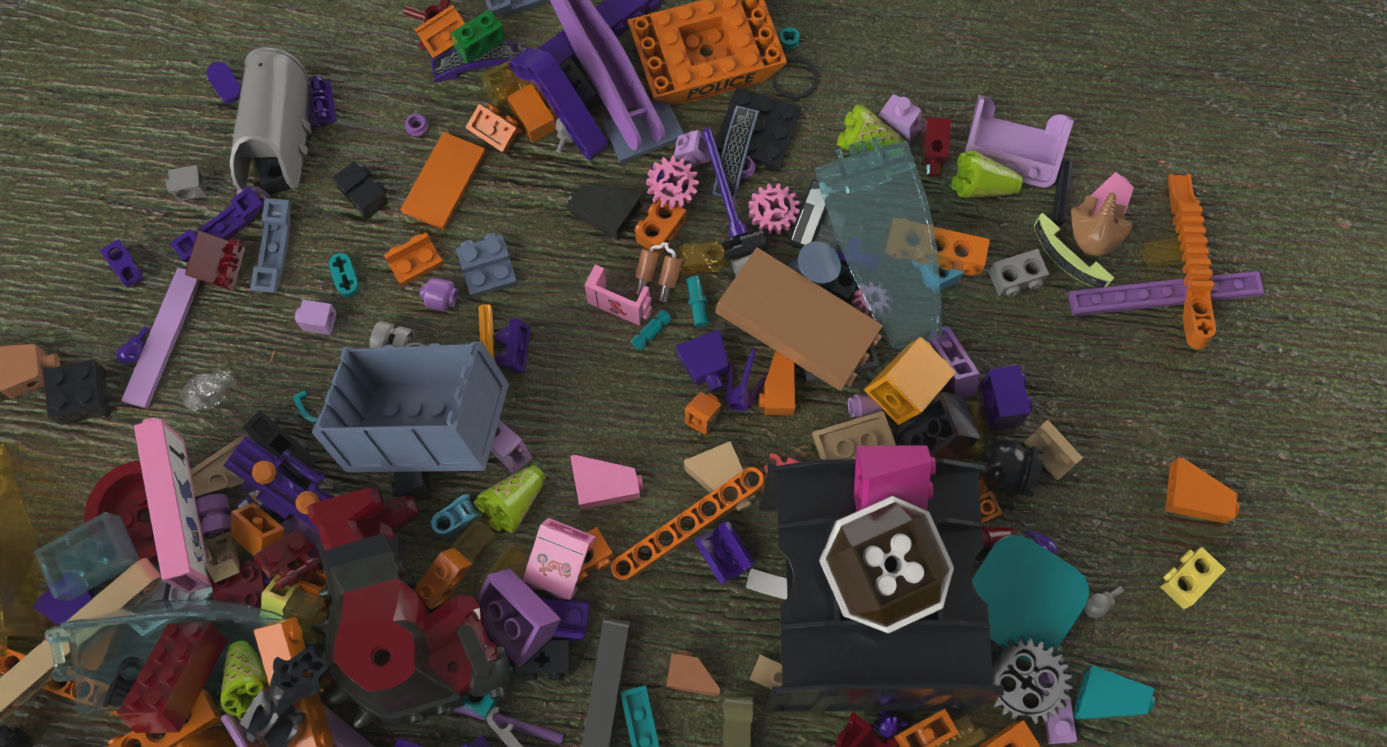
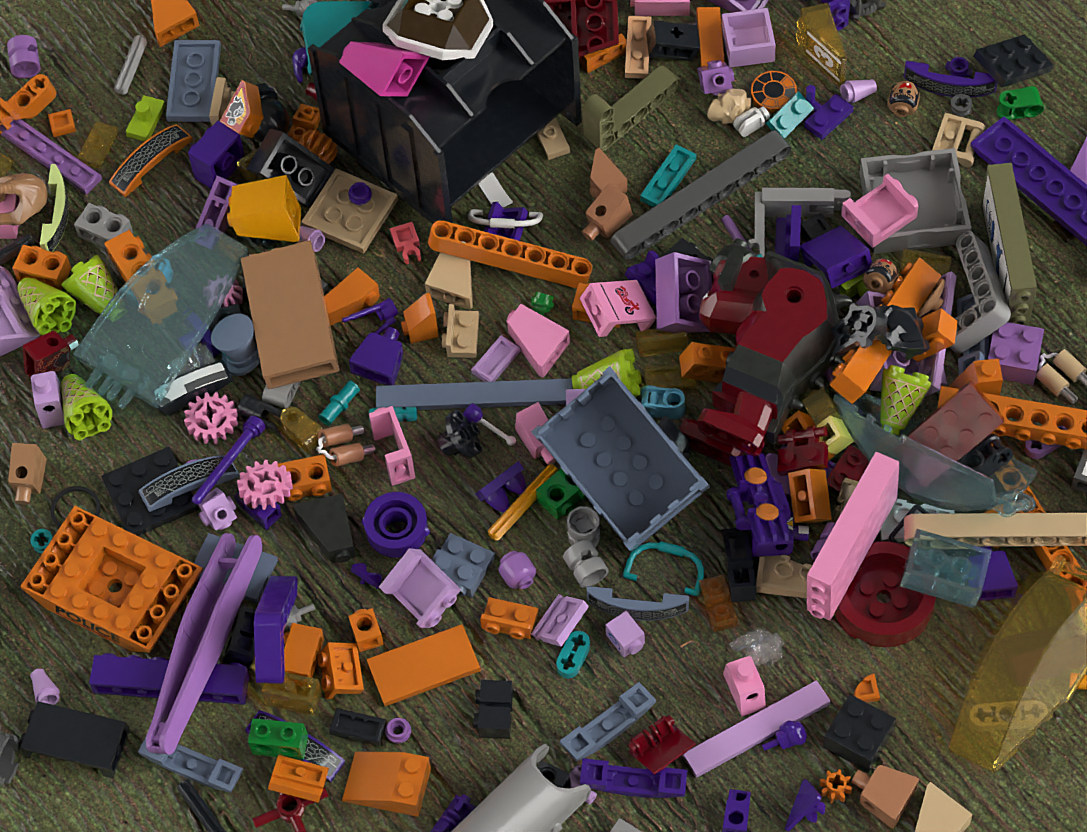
camera: 130 degrees left, 10 degrees down
none -> medium lavender wheel [7,35,41,79]
none -> medium nougat torso [8,443,47,505]
none -> orange brick [12,245,71,290]
none -> orange tile [48,109,76,137]
none -> lime cone [62,255,127,322]
none -> clear yellow plate [77,121,118,168]
none -> slope [109,124,193,197]
none -> light grey axle [114,35,147,95]
none -> lime tile [125,95,166,142]
none -> sand blue plate [166,40,221,122]
none -> slope [220,80,263,138]
none -> black plate [329,708,387,746]
none -> orange slope [342,752,431,817]
none -> orange brick [348,608,384,653]
none -> dark purple piece [350,563,382,589]
none -> dark purple piece [362,492,430,558]
none -> sand blue tile [376,379,572,410]
none -> lavender panel [379,548,461,628]
none -> black plate [437,410,482,458]
none -> tan bracket [442,304,479,358]
none -> hinge [463,403,516,446]
none -> white piece [467,209,543,228]
none -> lavender tile [471,335,521,382]
none -> bright pink torso [515,402,556,465]
none -> green plate [530,292,555,316]
none -> lavender plate [531,594,589,646]
none -> nougat torso [582,183,633,241]
none -> sand blue slope [587,586,689,621]
none -> clear orange slope [699,575,738,632]
none -> bright pink torso [723,656,766,717]
none -> dark purple piece [784,779,825,832]
none -> orange gear [819,769,852,804]
none -> orange tile [854,674,880,703]

